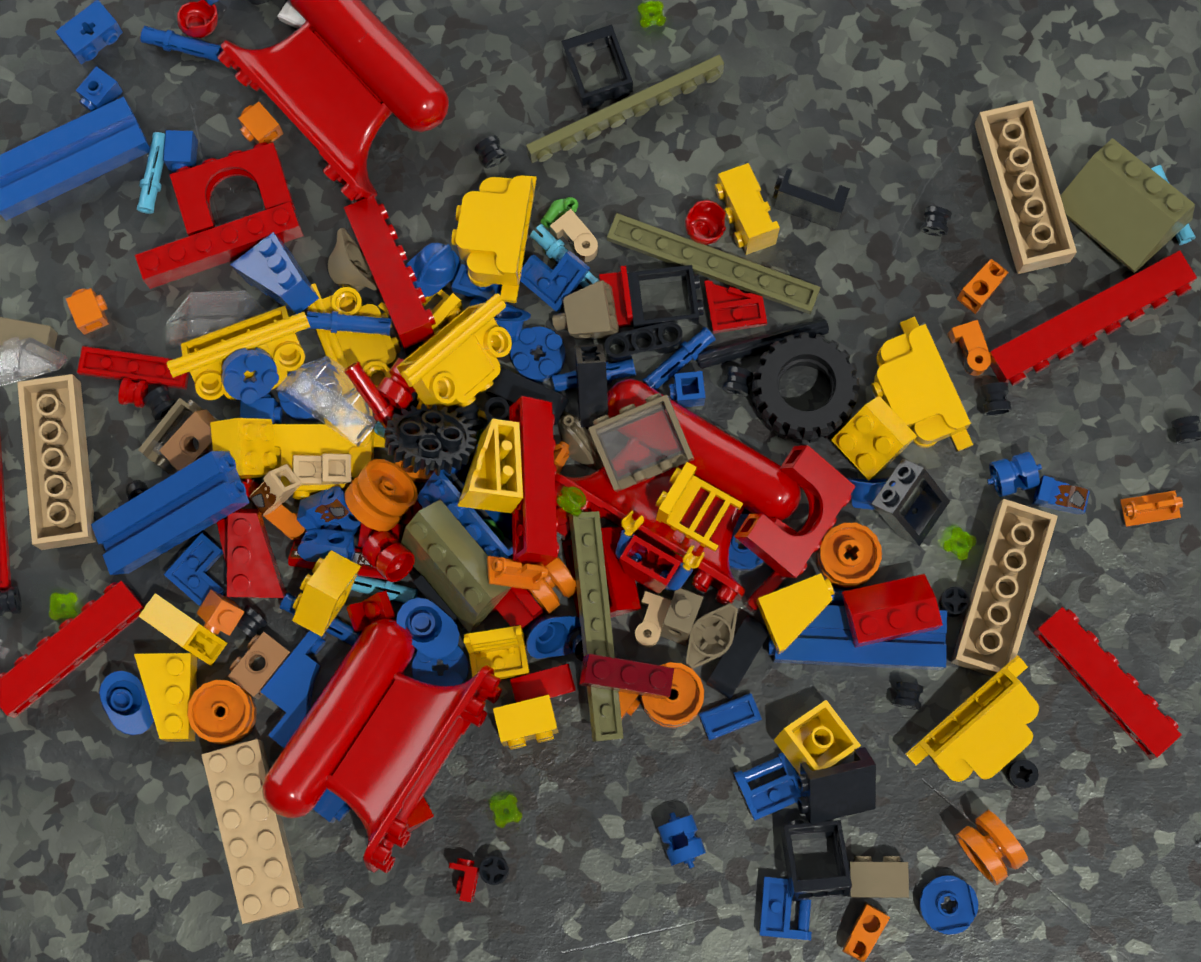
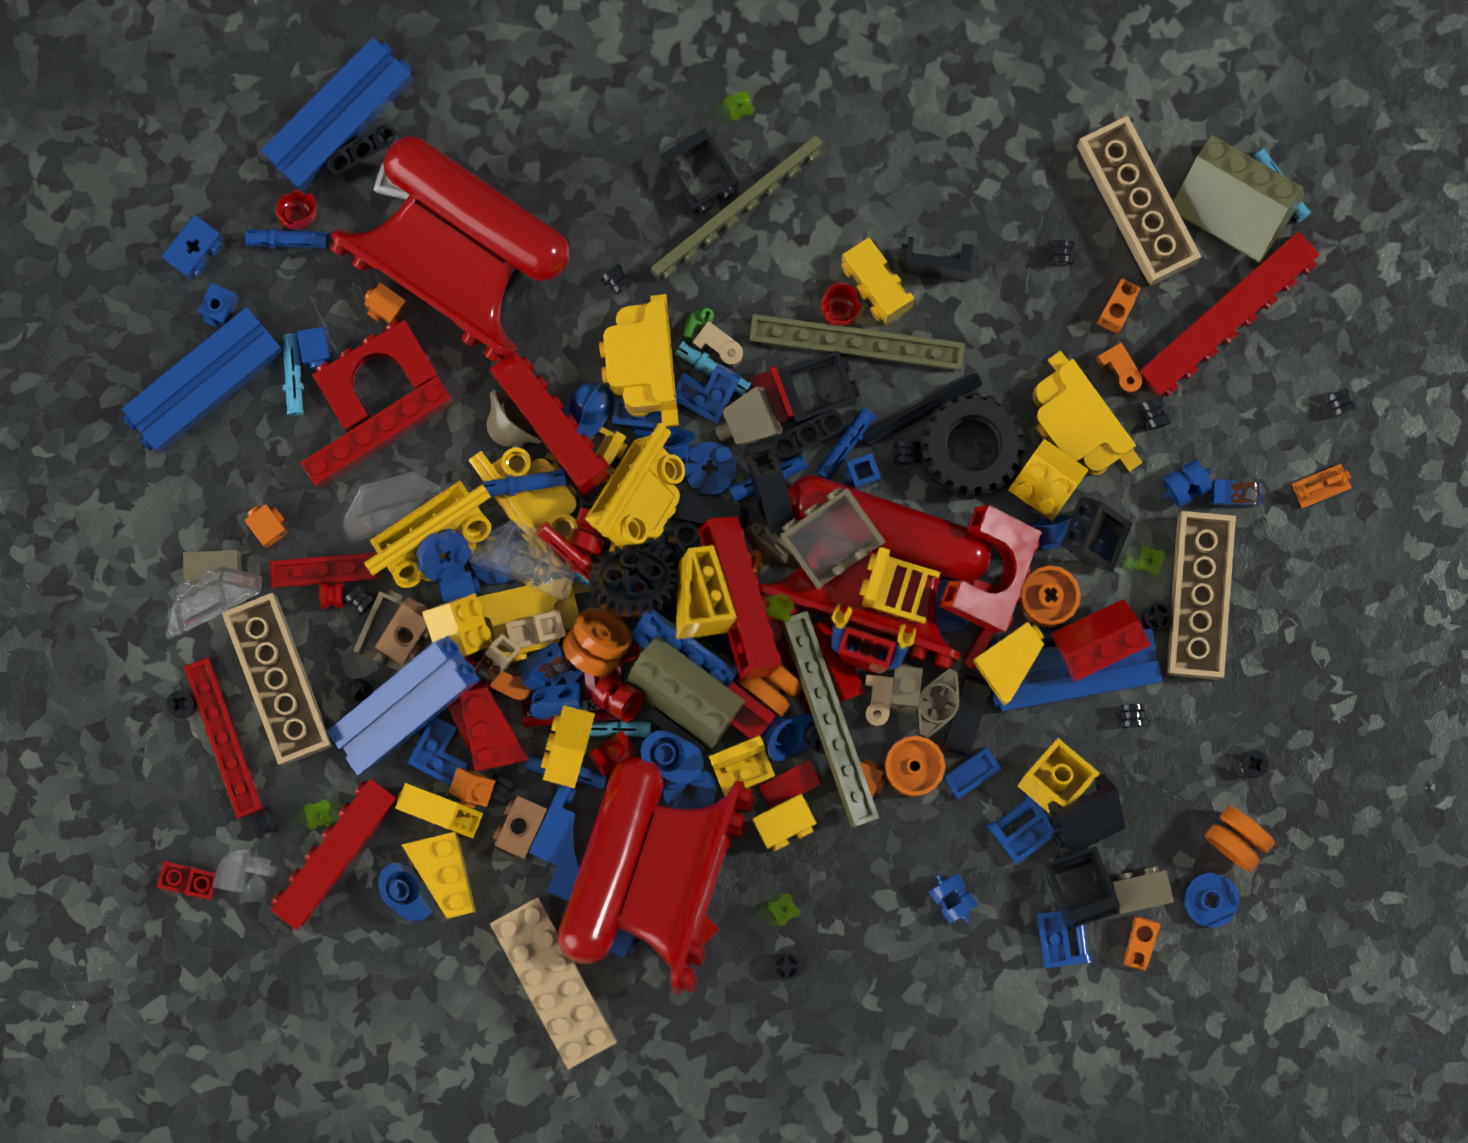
camera: 15 degrees left, 5 degrees up
orange wheel [187,680,257,745] -> none
blue wedge [230,232,319,314] -> none
red bracket [448,858,479,903] -> none
orange hinge [487,556,548,591] -> none
dark red brick [579,654,674,699] -> none
red wing [704,280,767,334] -> none
yellow brick [906,655,1039,782] -> none
red brick [1033,607,1182,760] -> none

